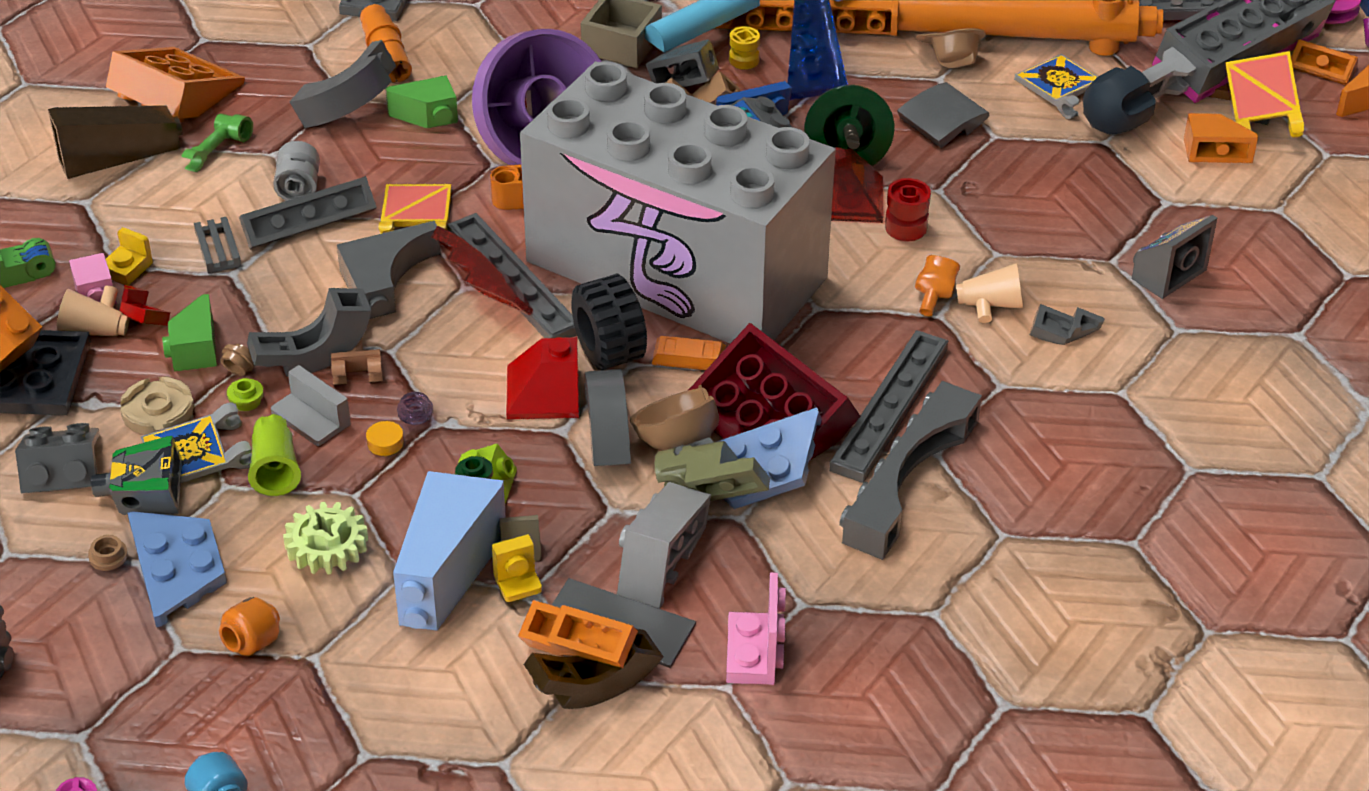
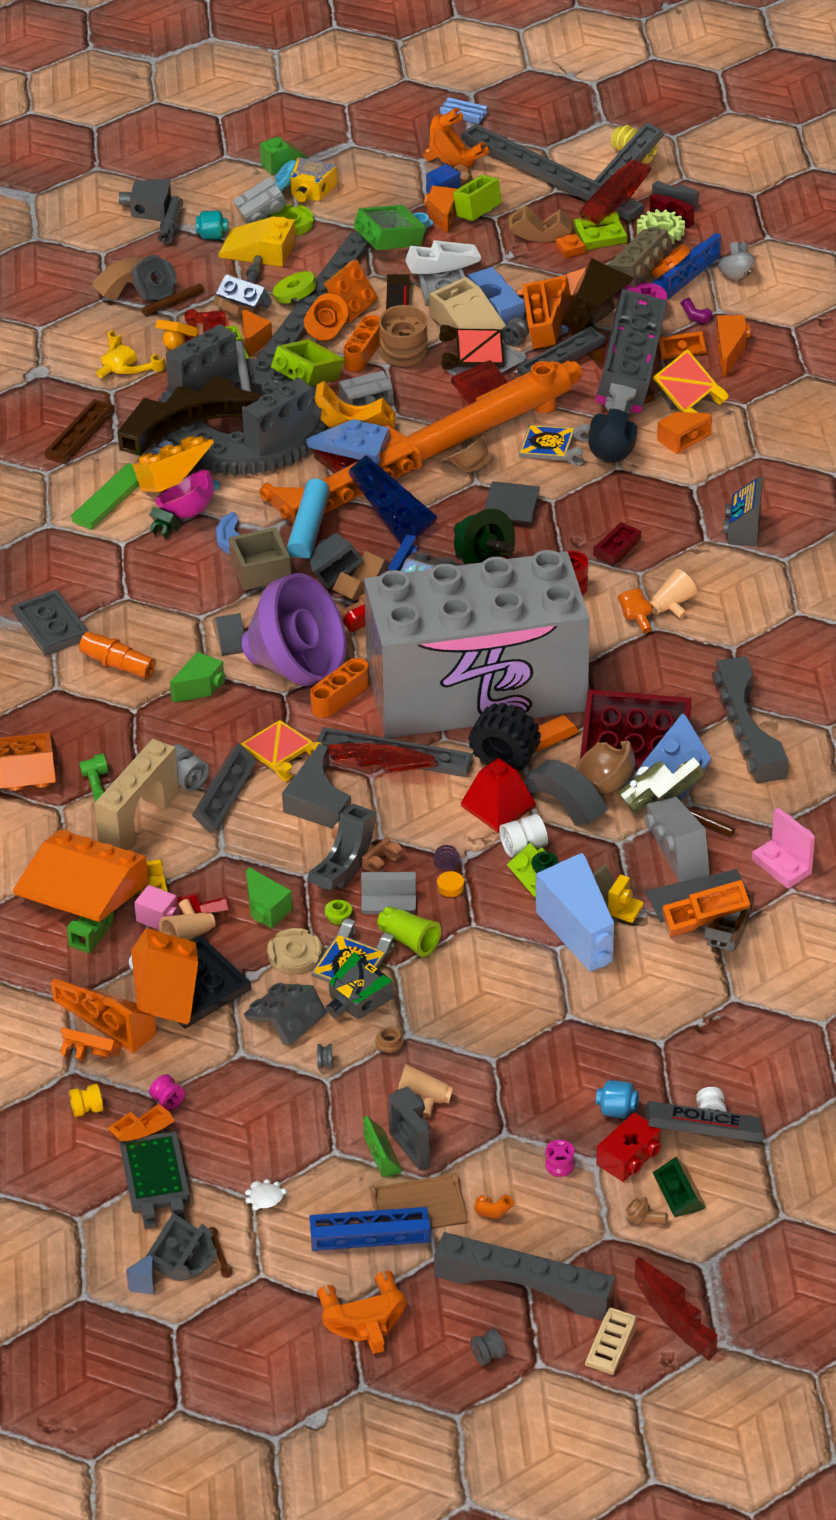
camera: 40 degrees left, 0 degrees up
dark brown slope [48,105,183,179] -> none
medium blue wing [127,511,227,627] -> none
dark grey tile [194,216,241,273] -> none
orange head [219,597,280,656] -> none
medium nougat plate [220,344,255,376] -> none
yellowish green gear [283,502,369,574] -> none
dark grey arch [290,40,396,128] -> none
yellow wheel [729,26,760,69] -> none
dark grey tile [829,330,949,483] -> none
dark grey slope [1029,304,1105,345] -> none
none -> orange slope [13,829,149,922]
none -> tan arch [94,739,179,850]
none -> dark grey bush [317,1044,332,1069]
none -> light nougat piece [398,1063,453,1118]
none -> white wheel [500,814,548,858]
none -> dark red plate [593,522,641,565]
none -> reddish brown bar [685,806,735,837]

